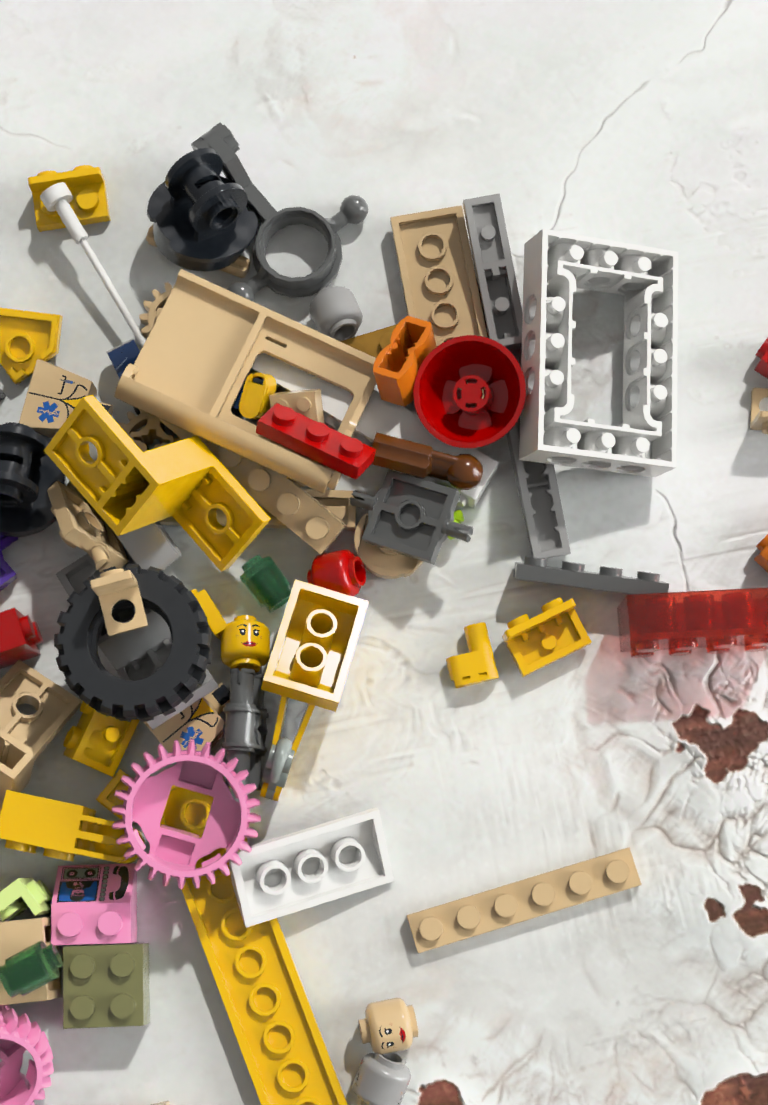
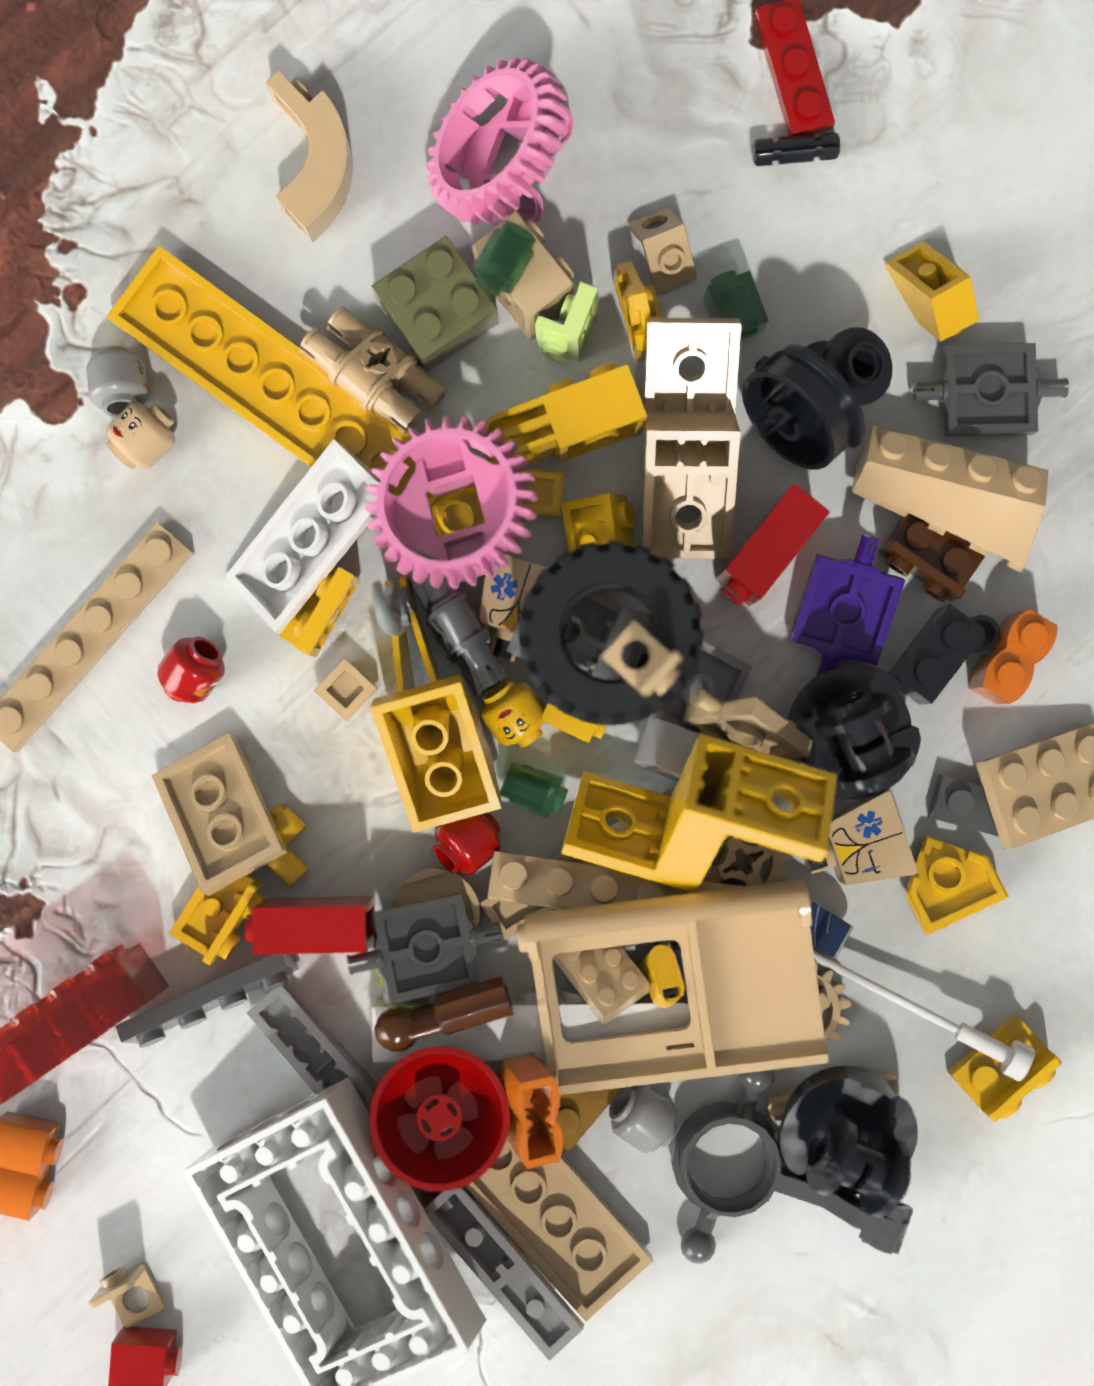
camera: 145 degrees right, 10 degrees up
bright pink slope [51,863,137,945] -> none
red plate [256,403,376,480] -> none
none -> tan plate [151,733,288,896]
none -> red head [157,637,225,704]
none -> red brick [245,896,375,955]
none -> yellow bracket [279,566,361,658]
none -> tan pin [299,306,448,435]
none -> tan plate [313,658,379,721]

